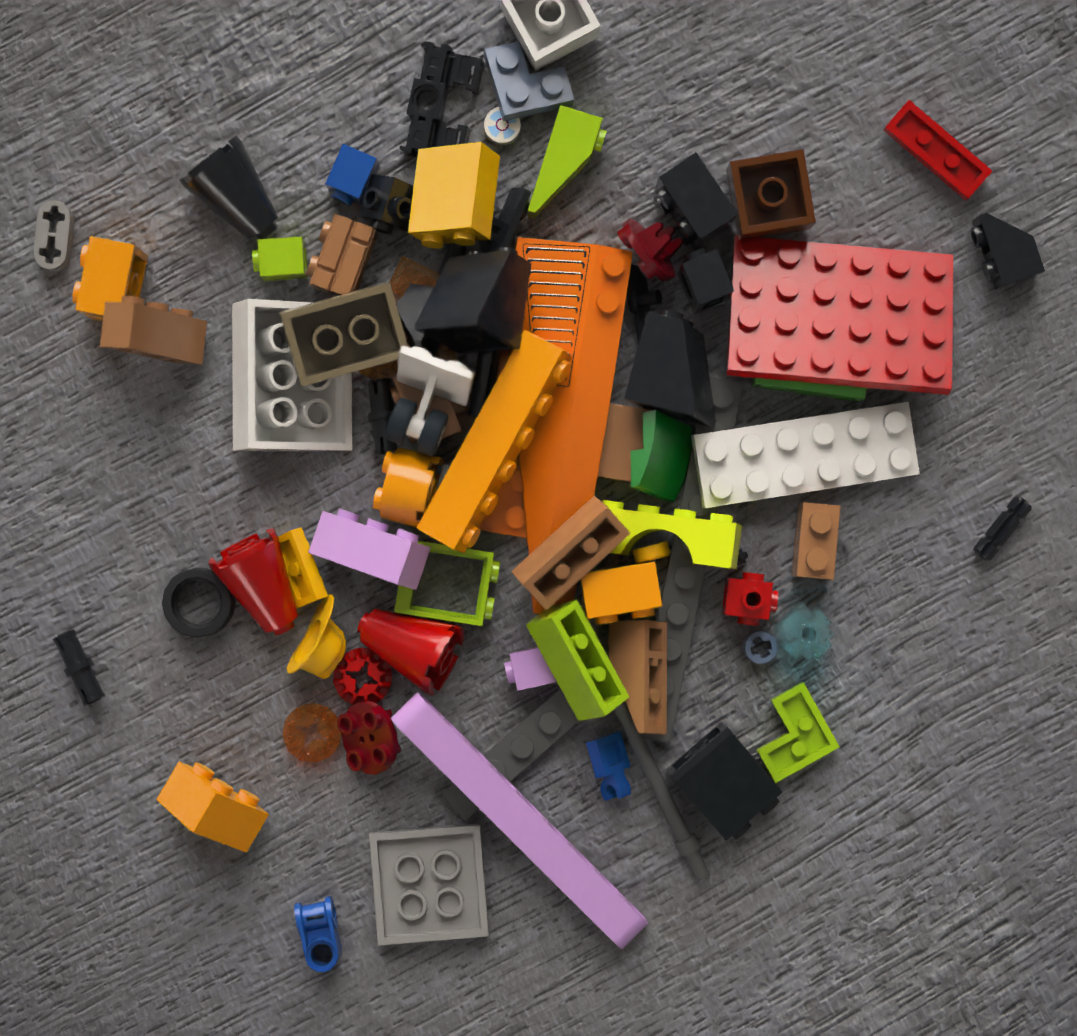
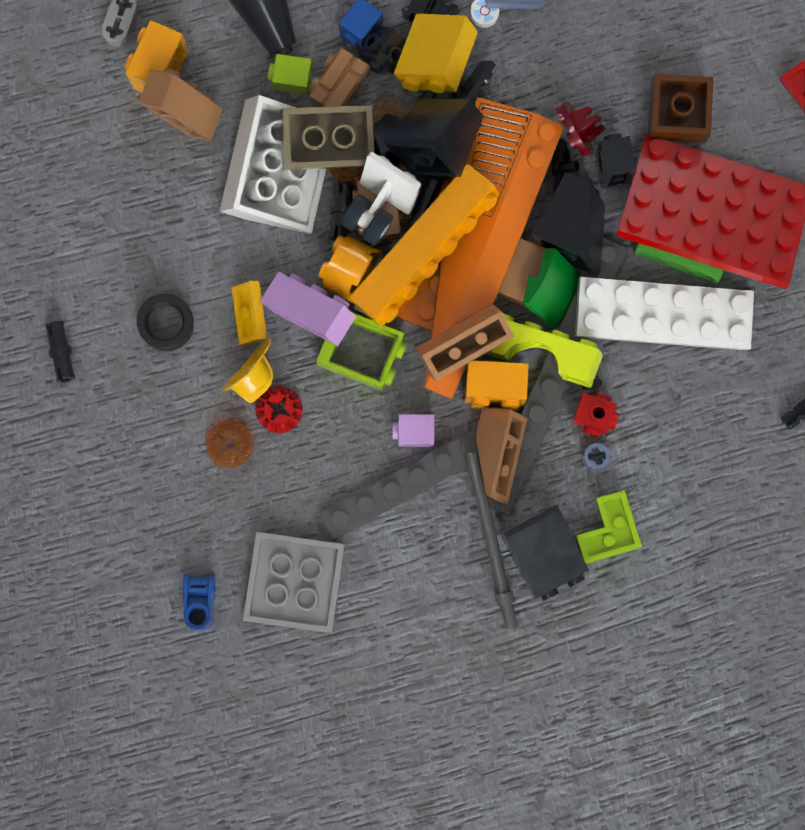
camera: 15 degrees right, 5 degrees down
light orange brick [156,761,269,853] -> none
red cone [208,529,298,636] -> none
dark red plate [337,701,402,775] -> none
red cone [357,609,464,696] -> none
lavender beam [391,692,649,949] -> none
lime brick [526,599,629,721] -> none
lime slope [528,105,607,219] -> none
blue plate [586,731,631,801] -> none
yellow tile [632,541,671,564] -> none
black brick [653,152,738,250] -> none
clear light blue brick [772,602,834,661] -> none
medium nougat brick [791,502,840,580] -> none

